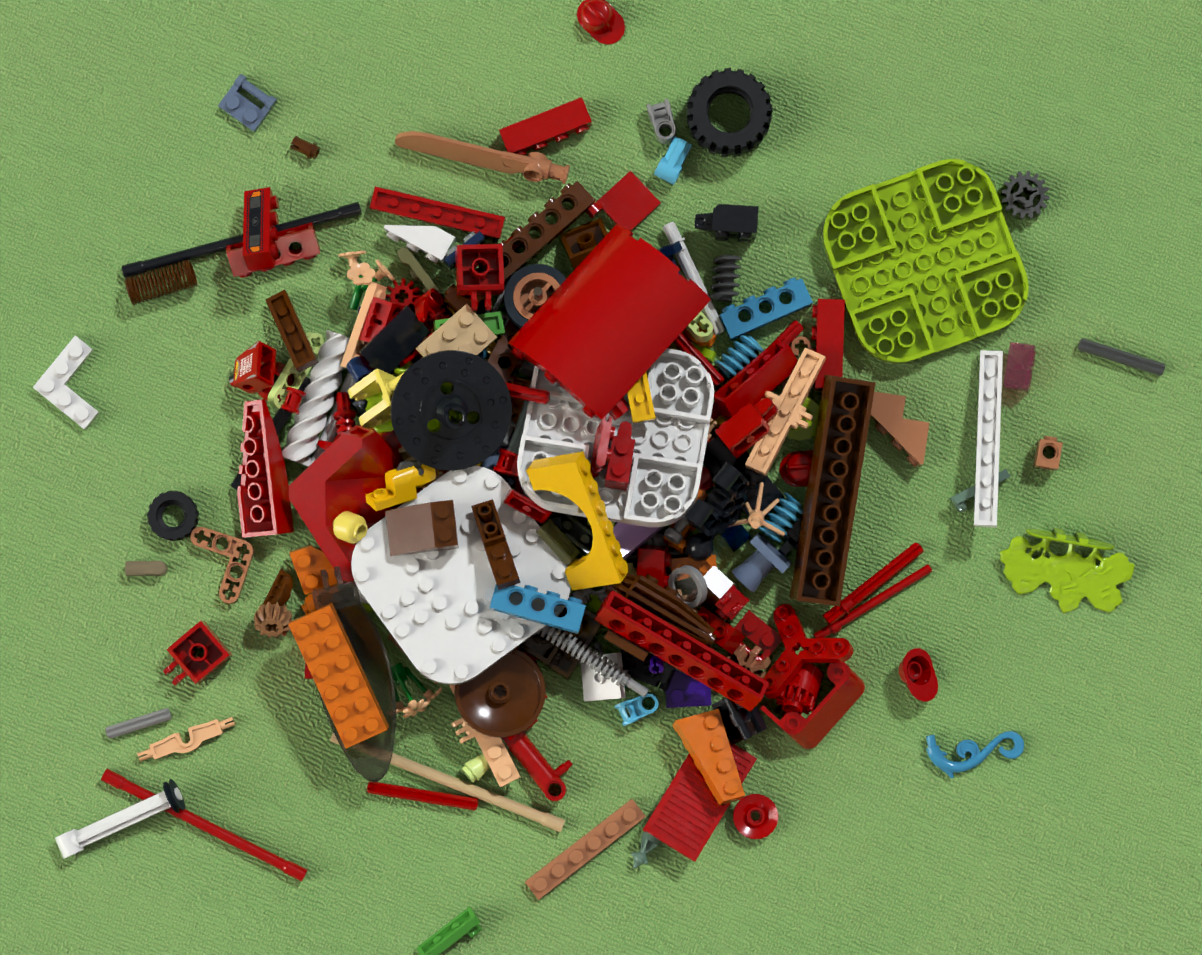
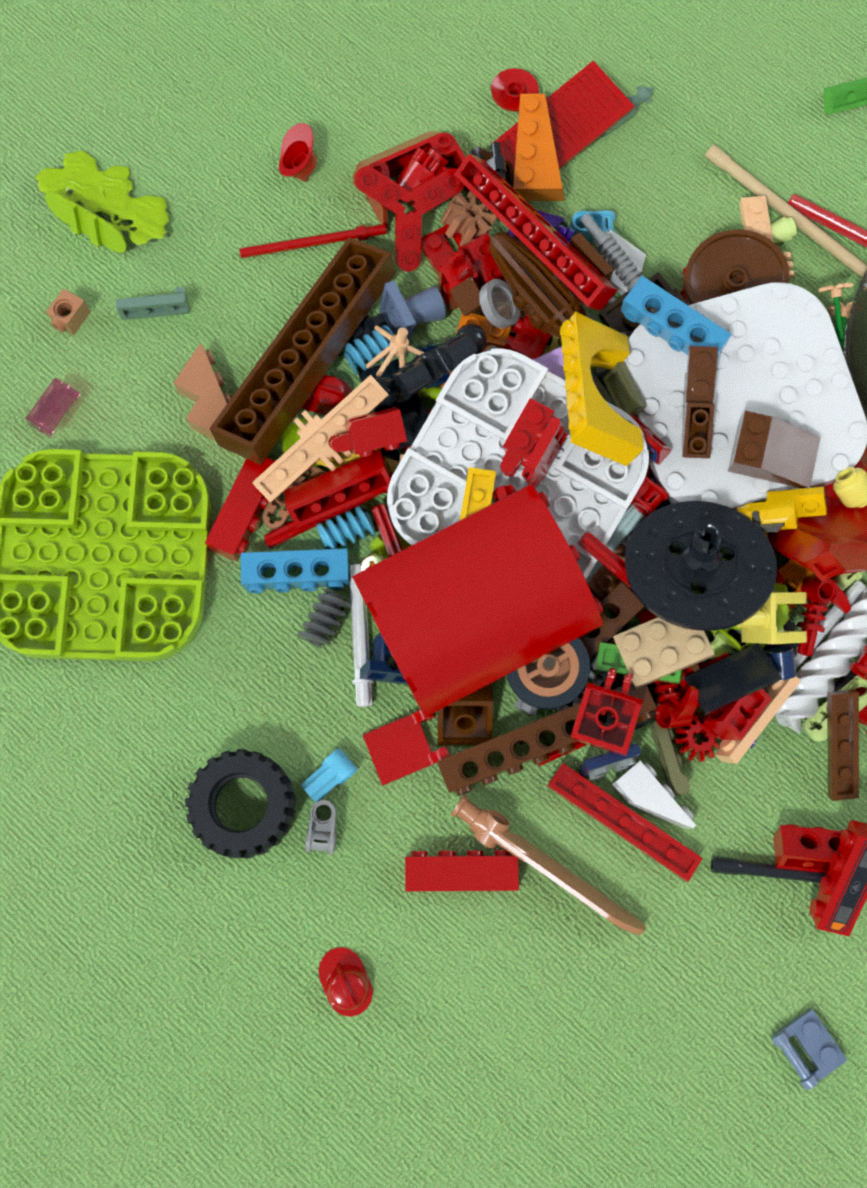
camera: 170 degrees left, 10 degrees down
reddish brown pin [290,136,320,160] -> none
light nougat plant [338,250,395,310] -> none
red piece [502,719,573,801] -> none
nougat plate [525,799,646,900] -> none
black hinge [695,204,759,243] -> none
red axle [822,543,924,625] -> none
dark azure plant [926,731,1024,778] -> none
white plate [974,350,1003,528] -> none

